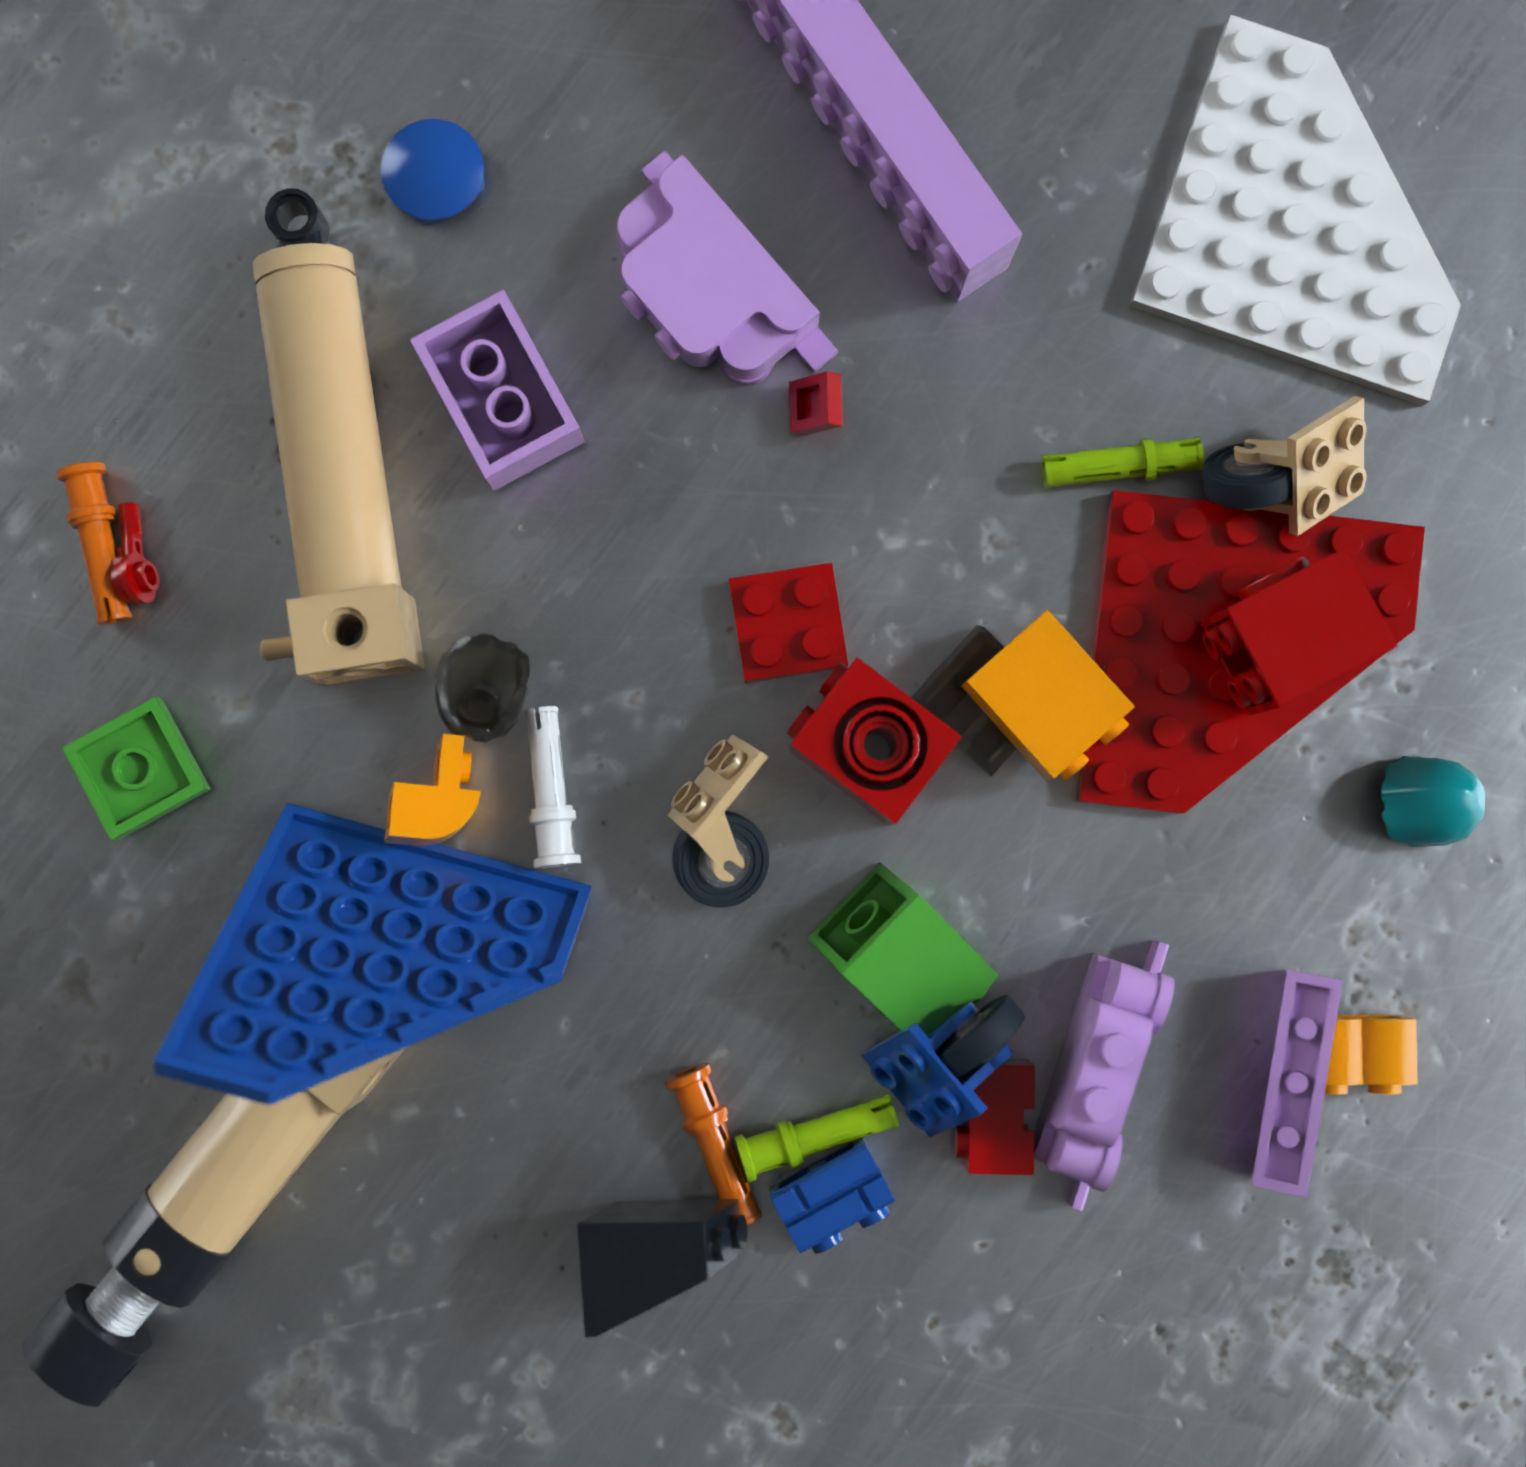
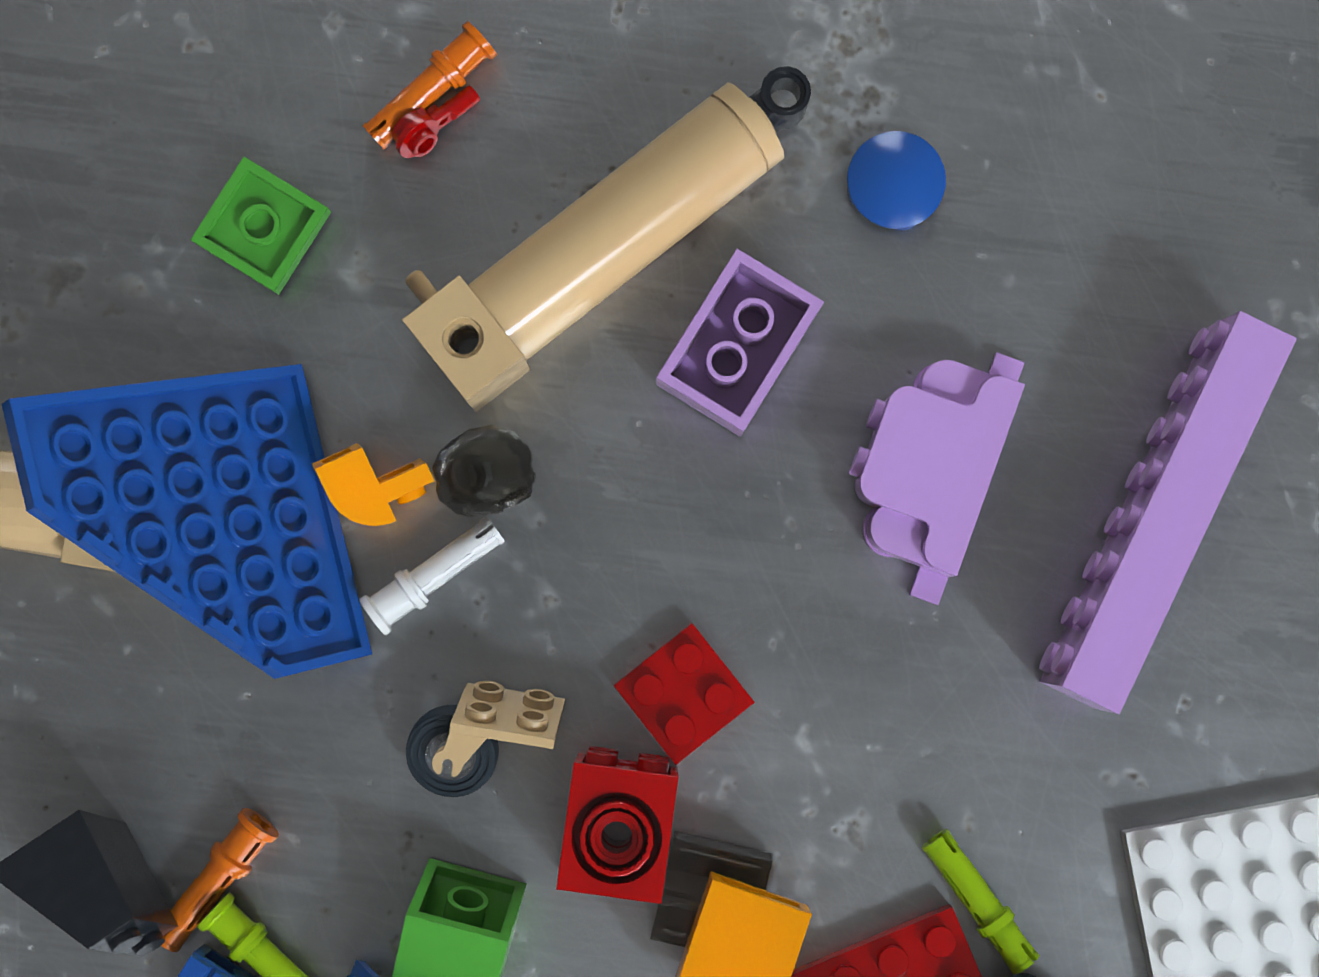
camera: 60 degrees right, 0 degrees up
red plate [789,371,843,436] -> none

